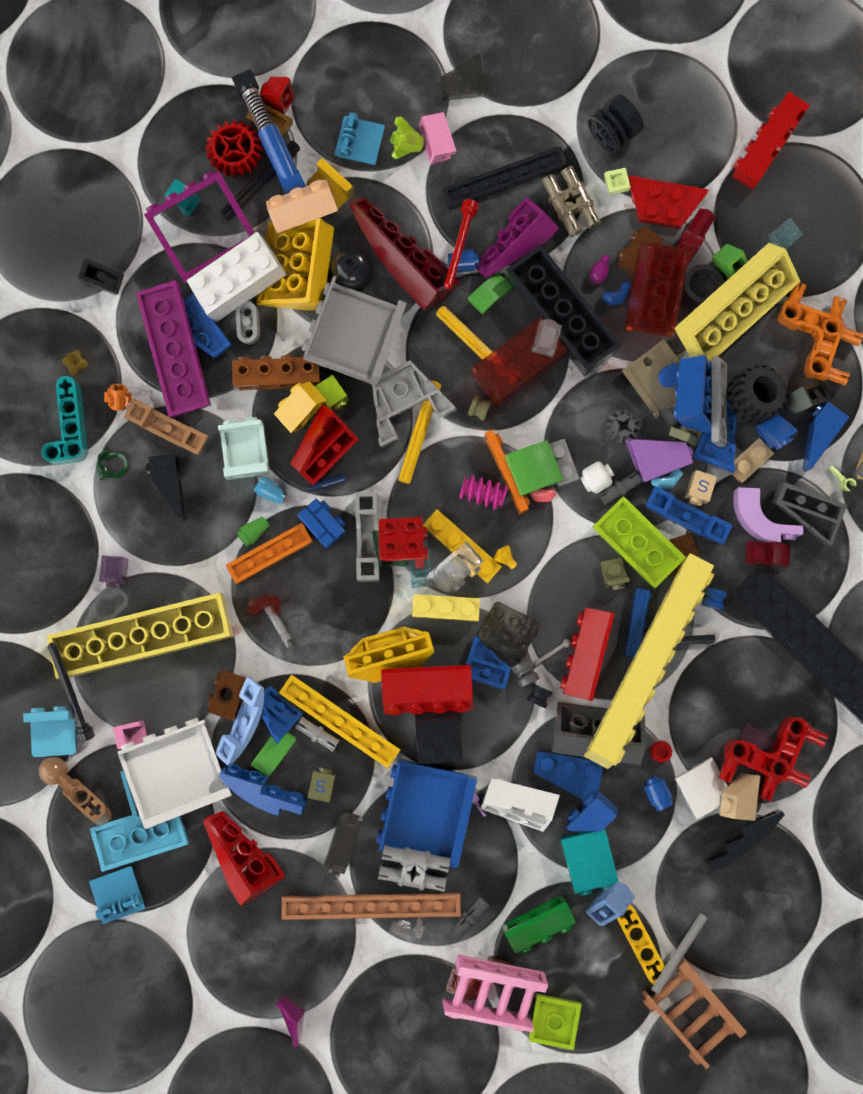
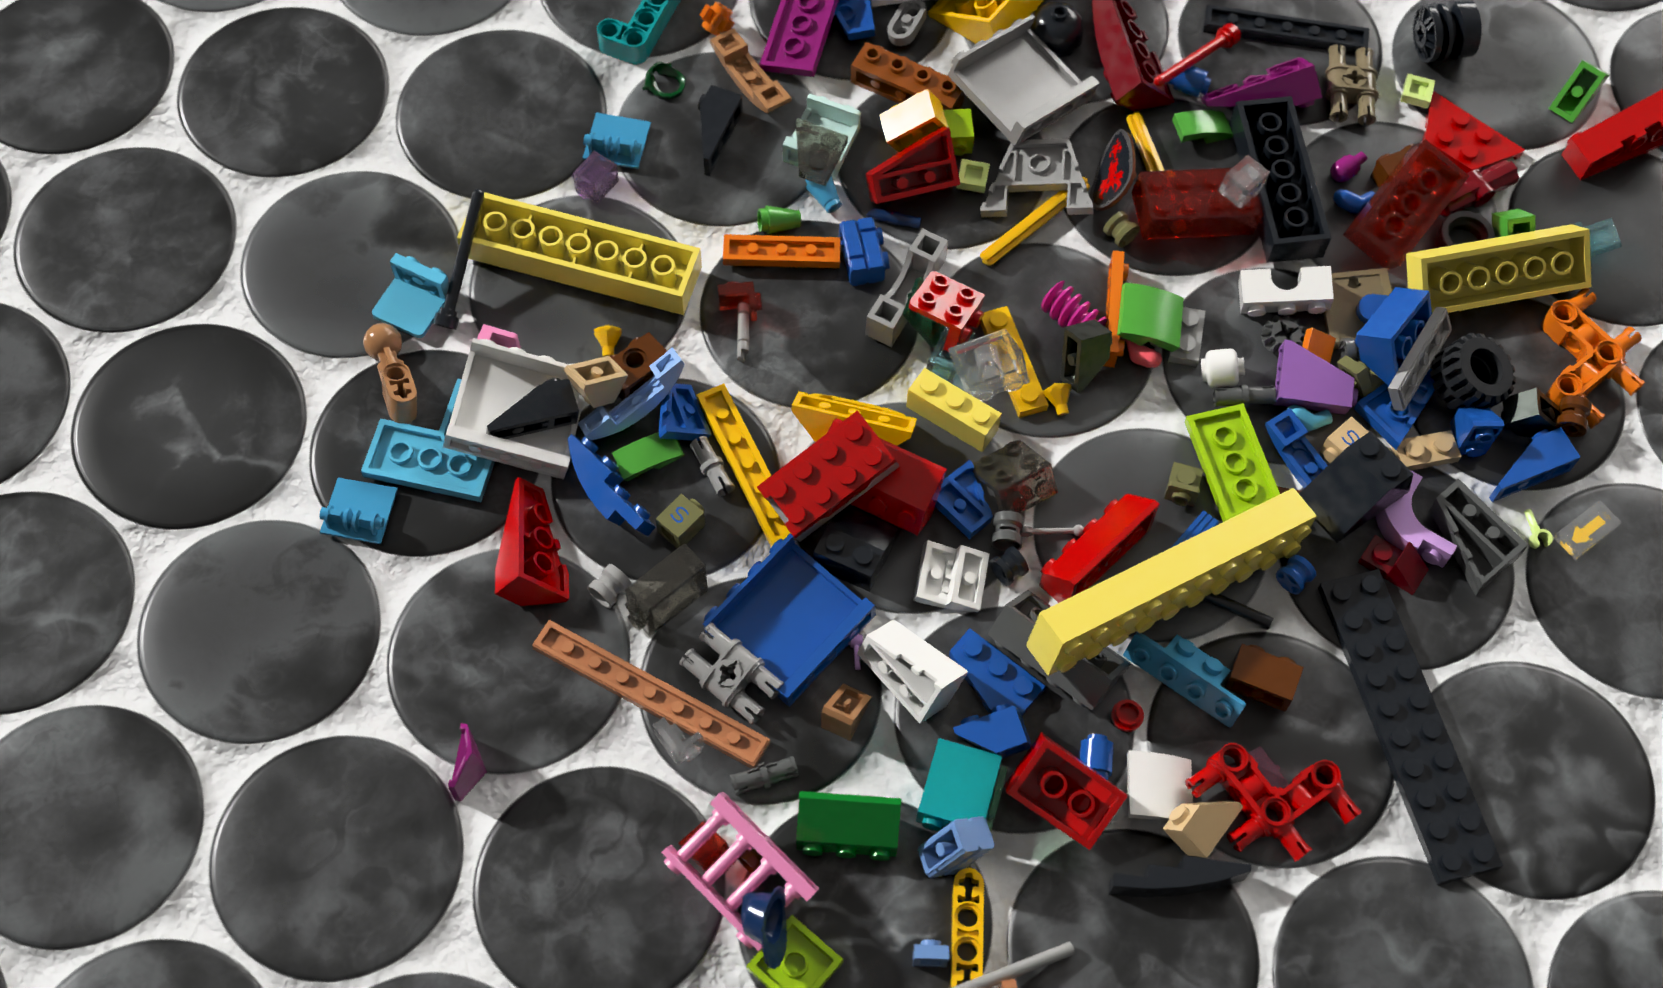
camera: 25 degrees right, 20 degrees down
none -> black slope [486,378,579,439]
none -> tan slope [564,356,628,408]
none -> dark azure hinge [583,112,651,169]
none -> light grey wheel [587,564,632,609]
none -> yellow rock [594,325,622,357]
none -> dark blue piece [741,886,787,969]
none -> red piece [757,410,900,542]
none -> clear smoke wing [796,118,848,186]
none -> medium nougat slope [821,684,872,741]
none -> medium blue plate [912,940,949,967]
none -> white slope [913,540,990,612]
none -> yellowish green plate [956,159,990,193]
none -> clear green piece [987,766,1008,831]
none -> red slope [1004,732,1128,850]
none -> pearl dark grey slope [1060,319,1112,393]
none -> shield [1090,129,1136,211]
none -> dark azure bracket [1123,632,1246,728]
none -> reddish brown brick [1224,643,1304,712]
none -> white arch [1238,266,1334,317]
none -> black slope [1299,431,1413,543]
none -> orange tile [1302,328,1336,363]
none -> bright green slope [1548,60,1610,123]
none -> reddish brown wheel [1555,395,1592,437]

